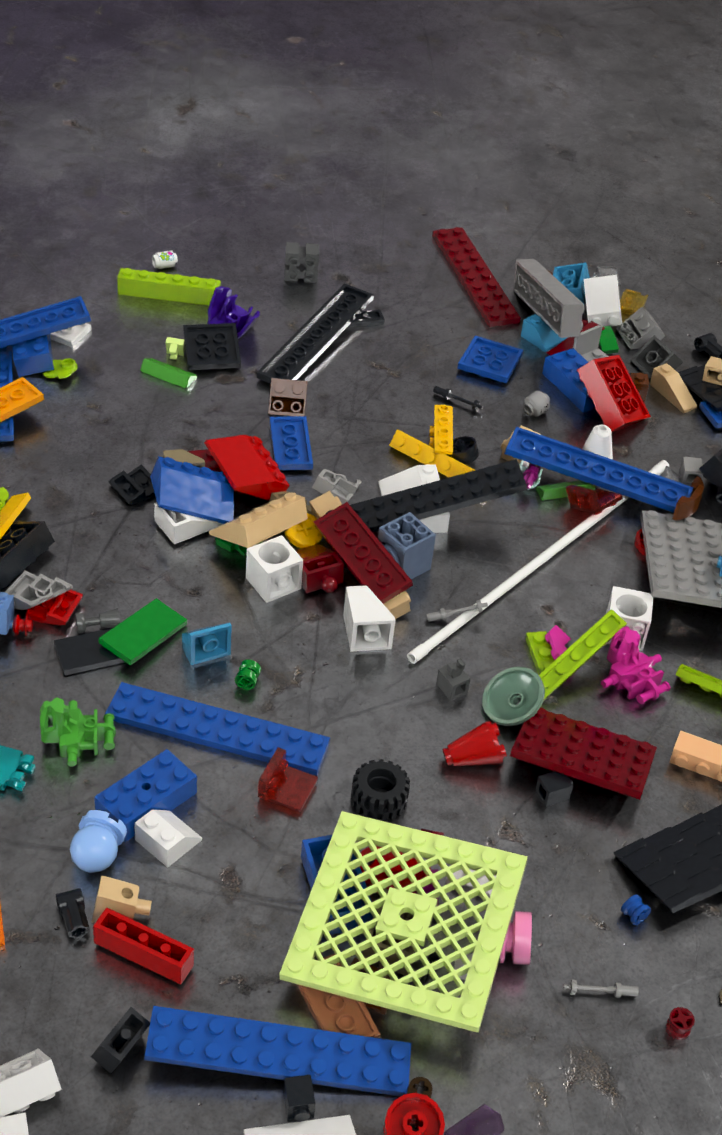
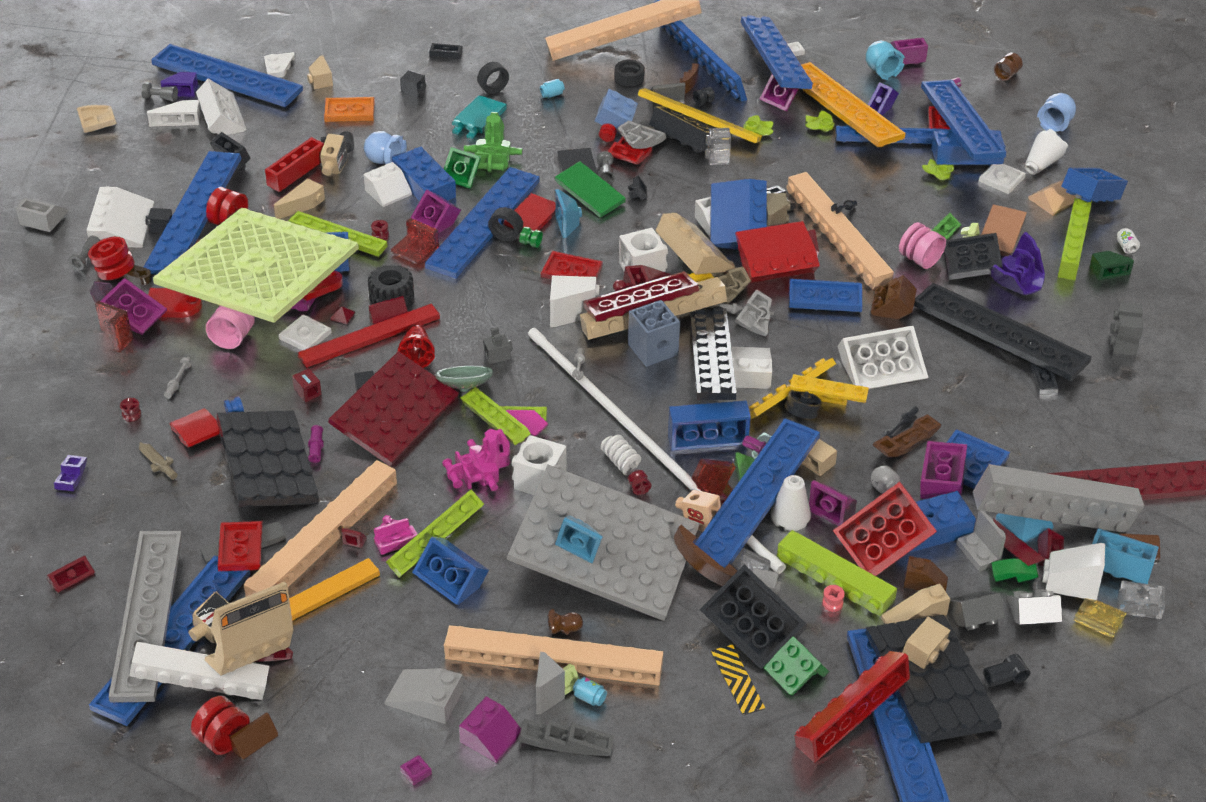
camera: 105 degrees right, 0 degrees up
none -> clear red bracket [95,301,133,352]
none -> magenta slope [99,278,167,335]
none -> red tile [148,288,202,318]
none -> red slope [169,408,220,447]
none -> red wheel [206,187,249,225]
none -> tan slope [274,179,325,219]
none -> lime plate [288,211,388,257]
none -> dark red brick [292,368,322,402]
none -> red tile [298,303,440,368]
none -> magenta pin [308,425,324,463]
none -> dark red slope [369,296,407,325]
none -> dark red wheel [371,220,389,240]
none -> magenta slope [410,190,461,236]
none -> green slope [444,147,481,189]
none -> black tyre [488,207,523,242]
none -> red tile [504,193,555,231]
none -> red tile [541,251,603,280]
none -> white piece [601,435,641,476]
none -> black tile [628,175,647,200]
none -> dark red wheel [628,470,652,495]
none -> blue brick [668,400,751,451]
none -> light nougat torso [675,490,721,532]
none -> clear brick [705,128,731,165]
none -> lime brick [777,530,897,617]
none -> light nougat brick [787,172,894,291]
none -> magenta slope [809,480,857,526]
none -> coral wheel [822,585,845,612]
none -> black piece [831,200,857,214]
none -> white slope [838,326,928,390]
none -> reddish brown slope [873,414,941,457]
none -> bright pink wheel [899,222,946,269]
none -> magenta slope [920,441,967,499]
none -> nougat tile [981,204,1027,256]
none -> white cone [1025,129,1068,175]
none -> light nougat slope [1028,180,1076,216]
none -> blue brick [1061,167,1128,202]
none -> dark green slope [1089,251,1134,280]

